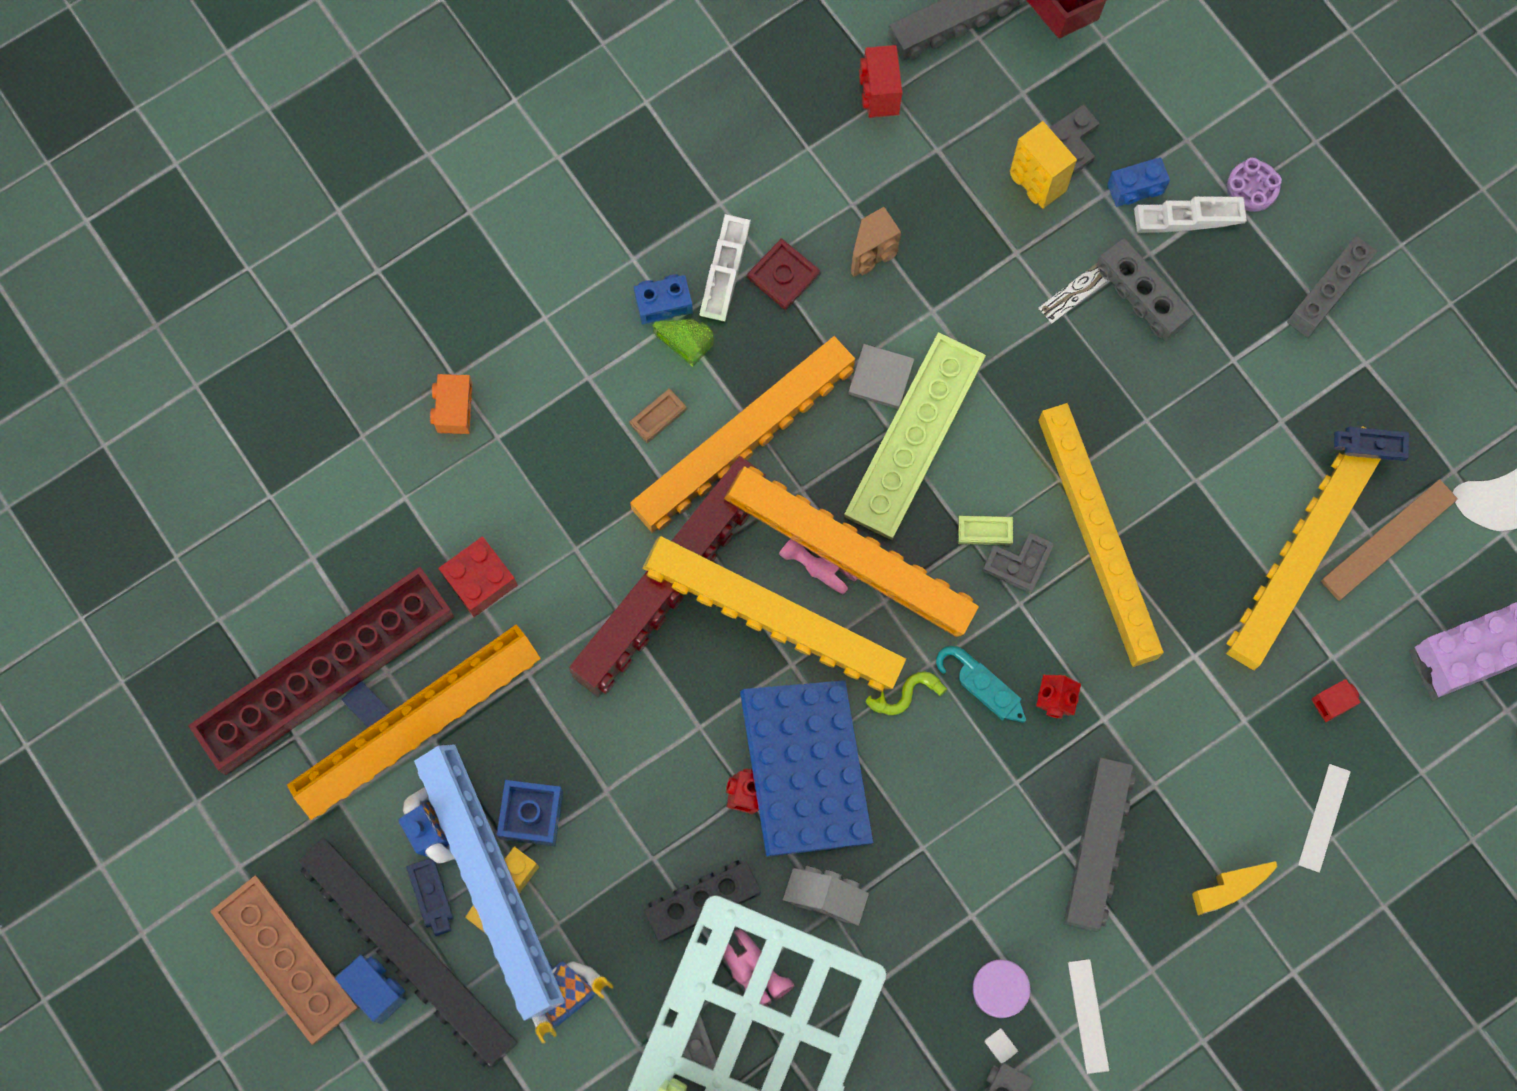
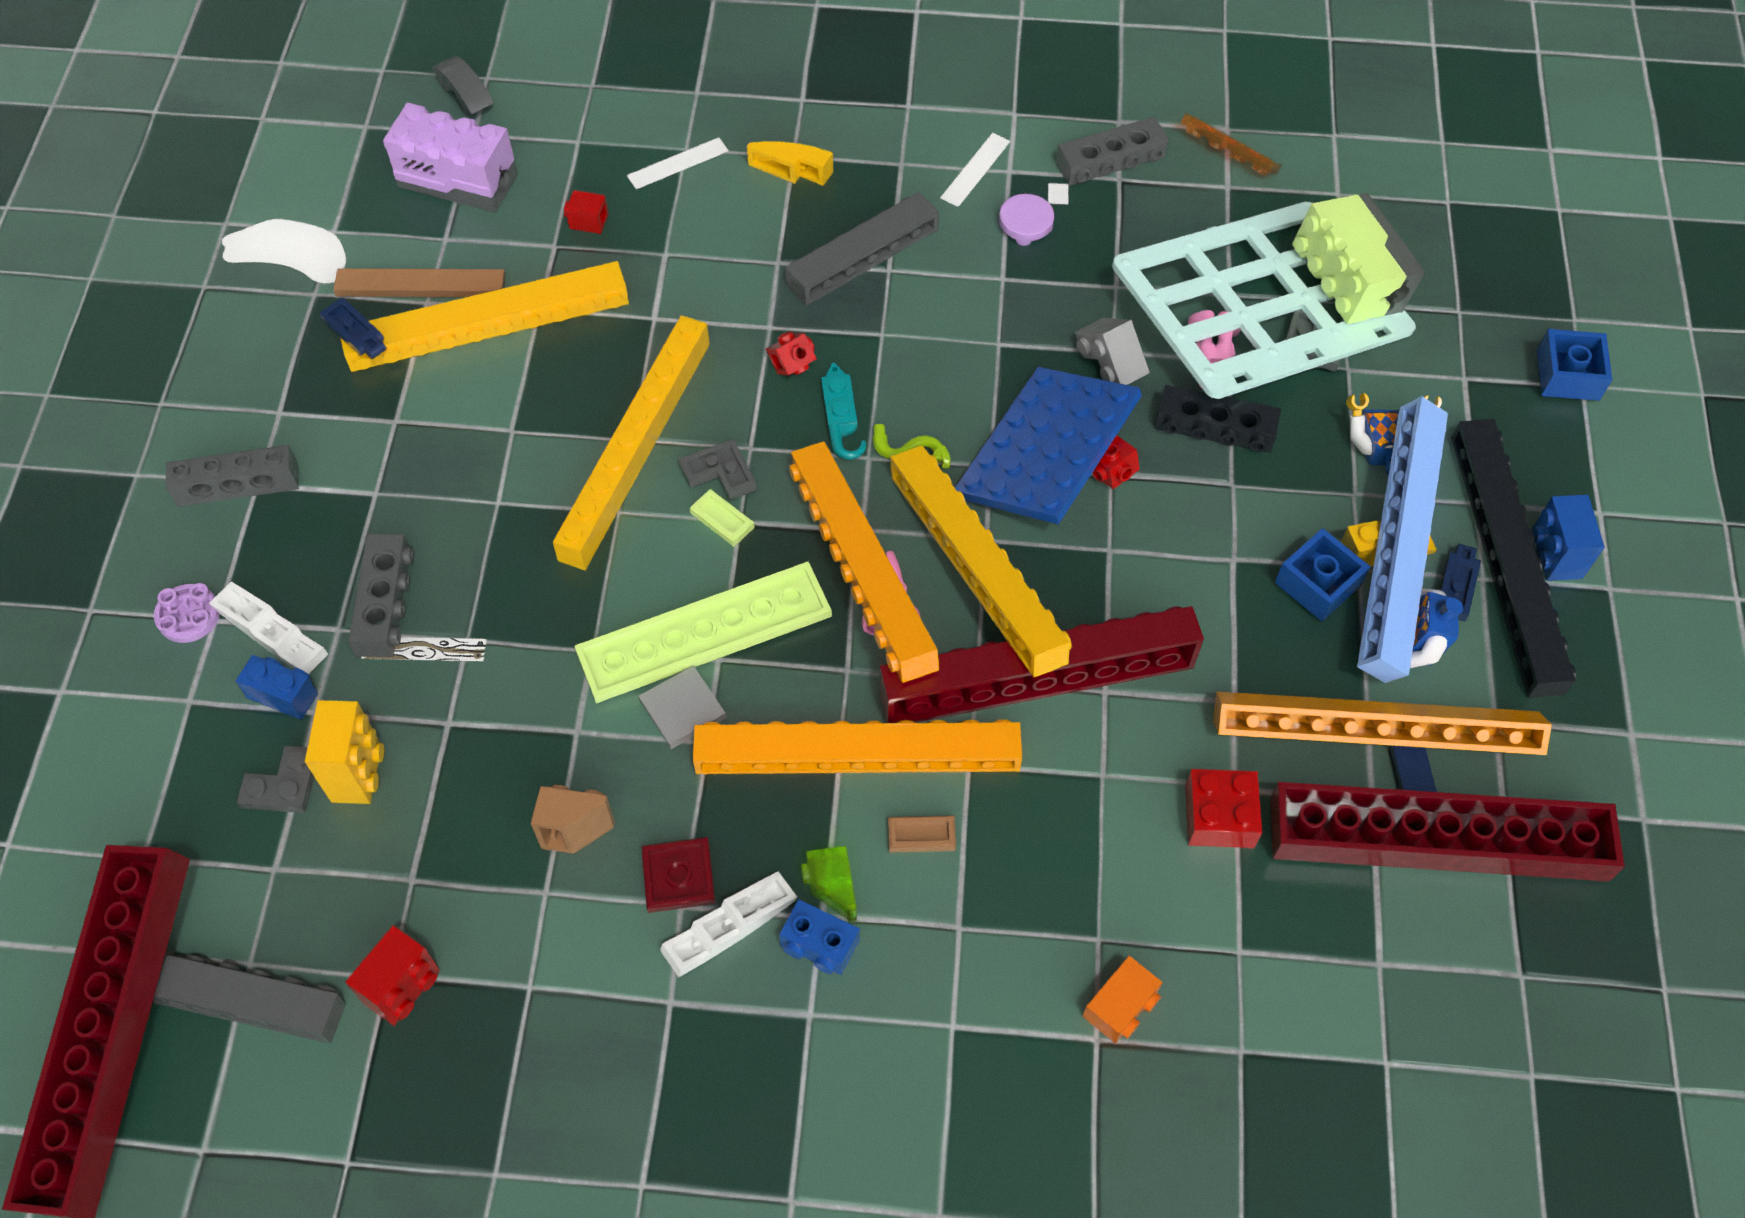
camera: 140 degrees left, 15 degrees down
nougat plate [210,875,359,1045] -> none

